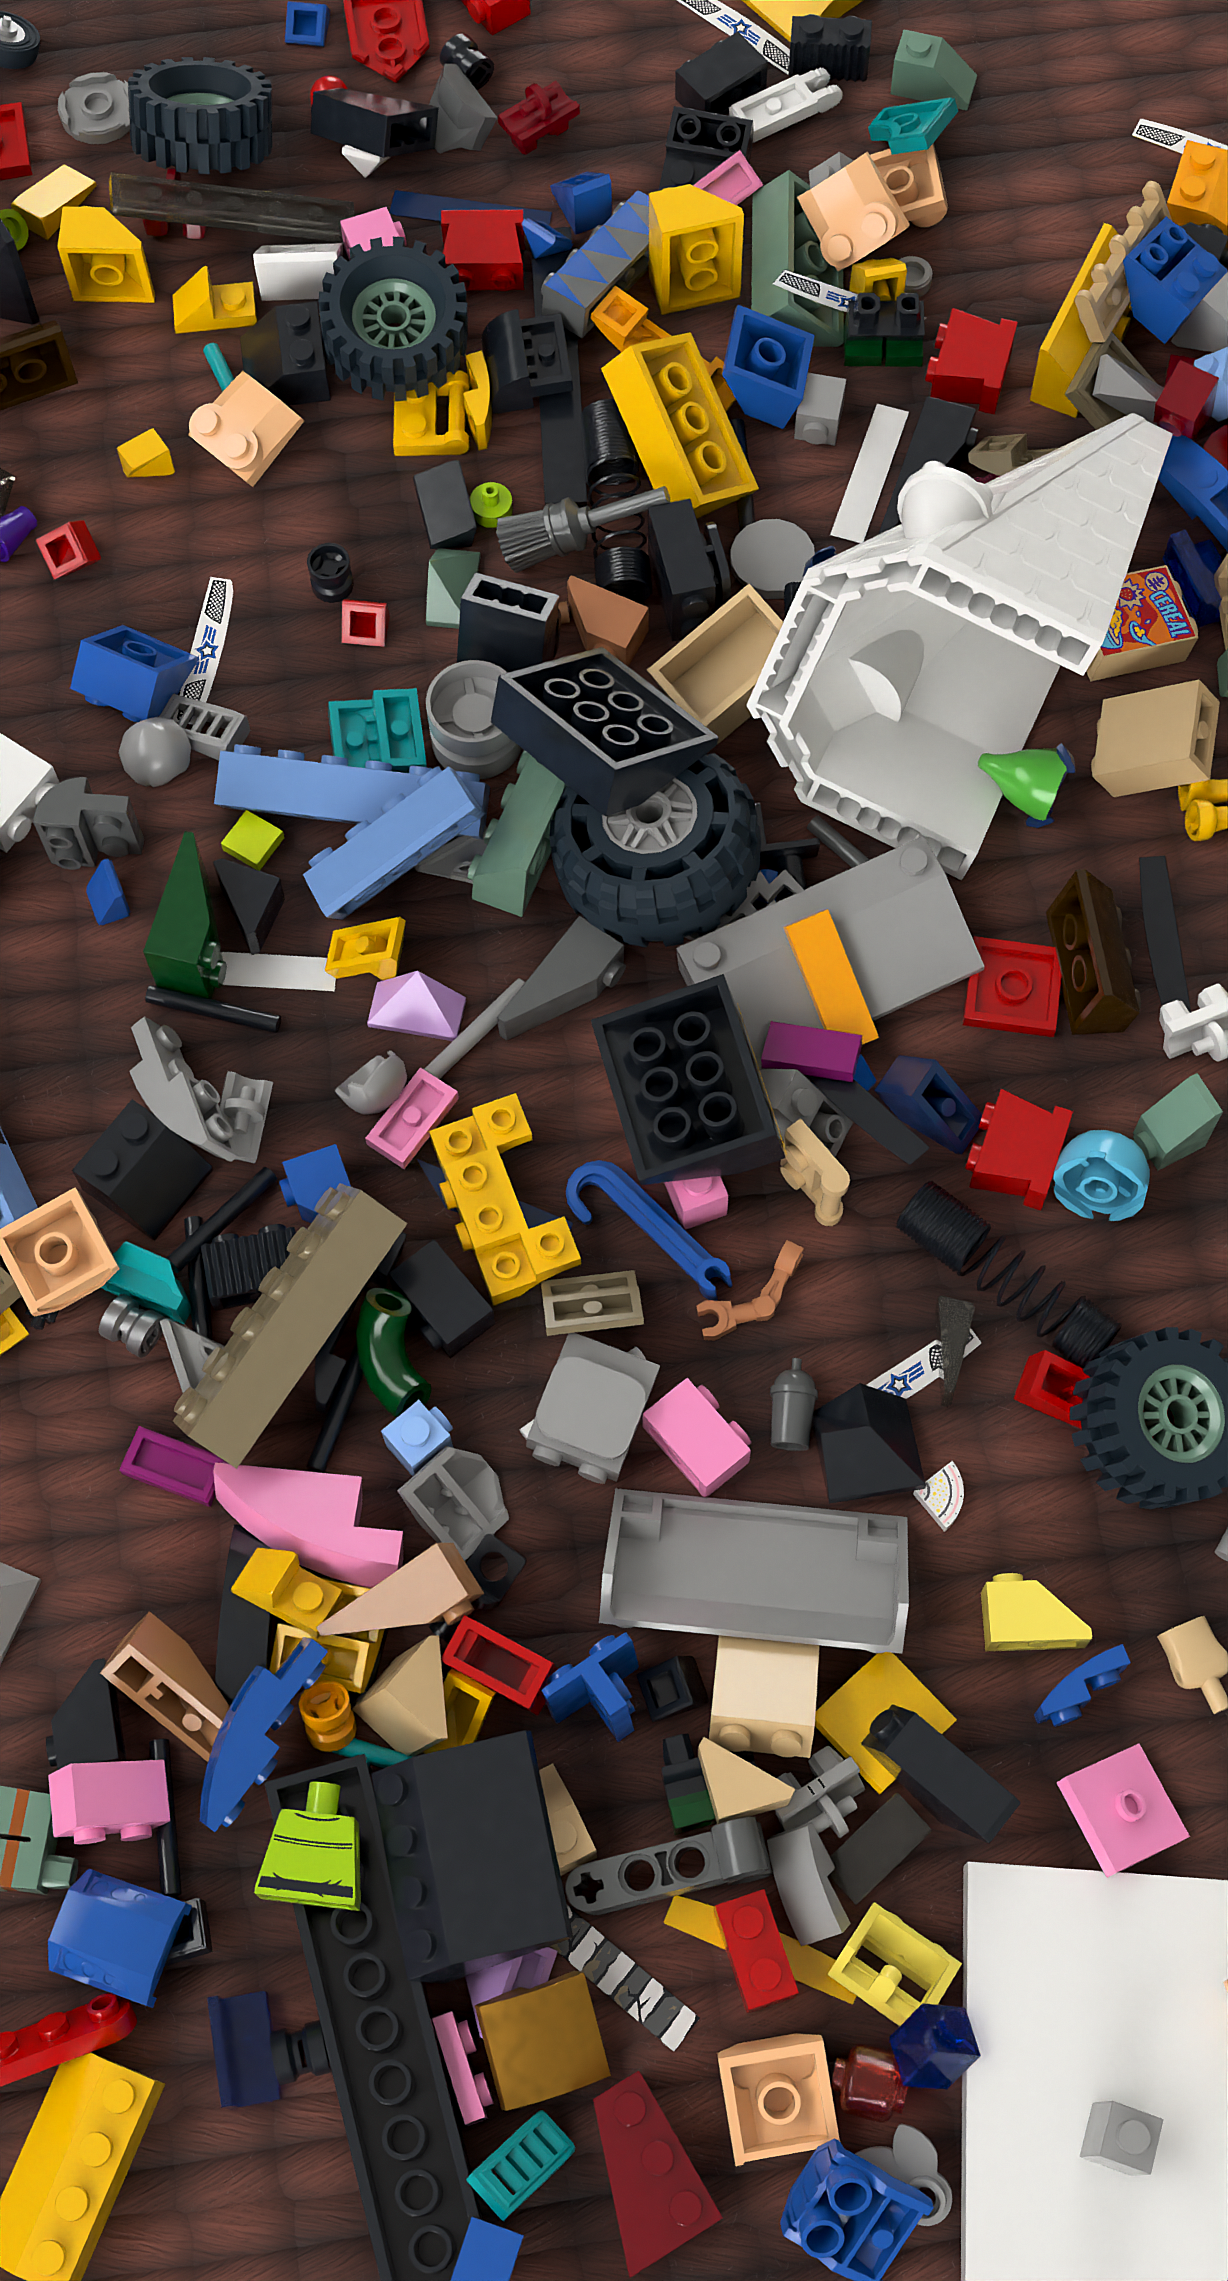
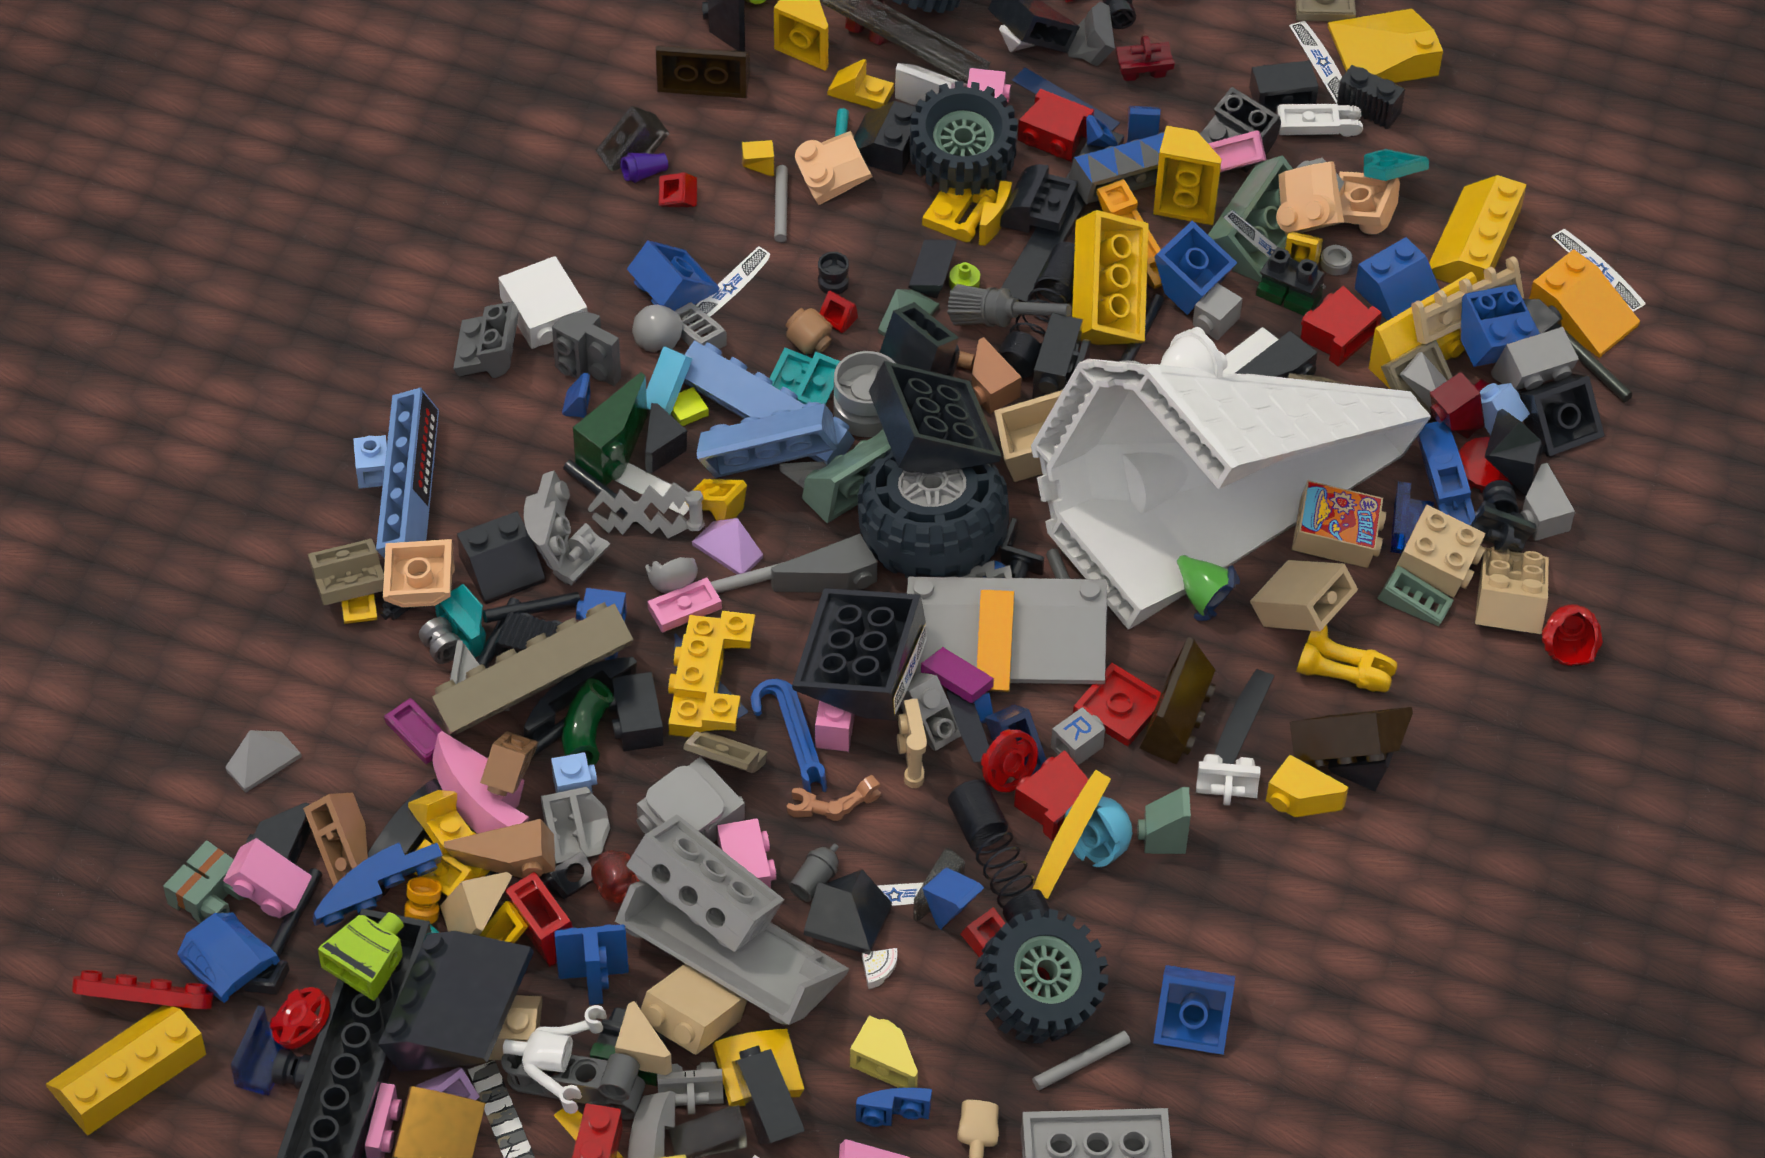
camera: 25 degrees right, 15 degrees down
black slope [636,1656,709,1722] -> none
sand green slope [890,30,977,111] -> none
none -> red wheel [270,987,330,1049]
none -> medium nougat slope [480,731,539,796]
none -> white piece [503,1005,607,1114]
none -> light grey piece [588,482,705,538]
none -> clear red head [591,850,640,904]
none -> light grey brick [626,814,785,952]
none -> medium azure tile [646,346,693,415]
none -> light grey bar [774,165,788,242]
none -> medium nougat head [785,308,832,355]
none -> blue slope [922,867,984,929]
none -> red wheel [981,729,1038,792]
none -> yellow sticker [1033,770,1111,899]
none -> light grey brick [1051,707,1105,765]
none -> blue slope [1354,237,1440,321]
none -> yellow slope [1429,175,1527,283]

